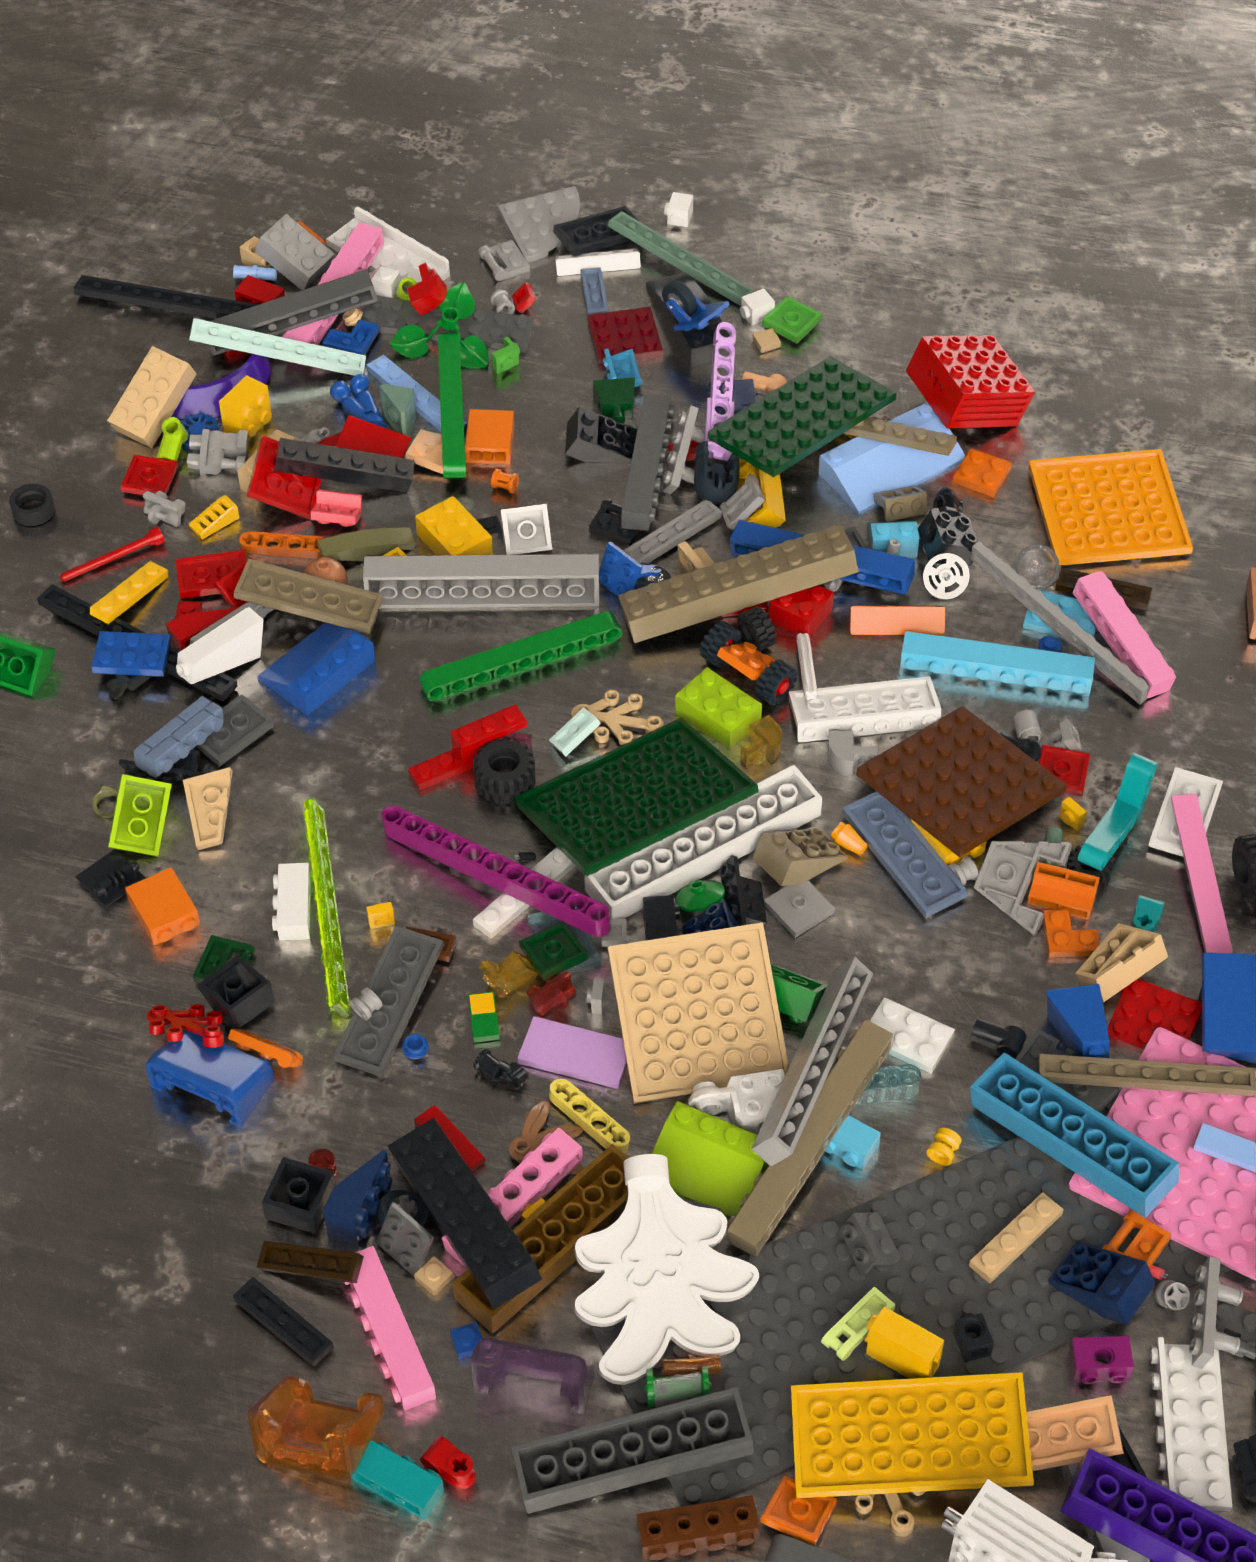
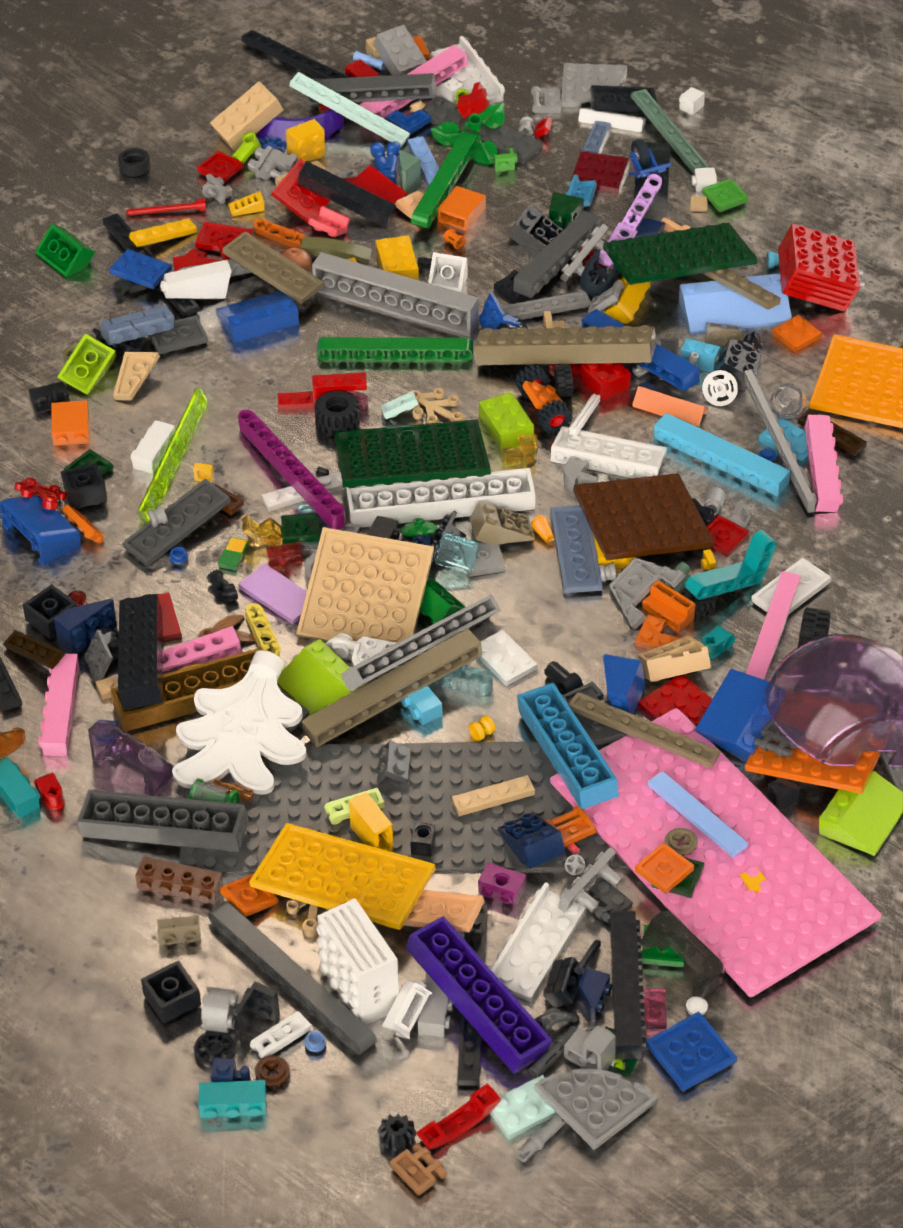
camera: 25 degrees right, 5 degrees down
none -> clear light blue tile [435,531,479,575]
none -> medium azure wheel [767,251,780,269]

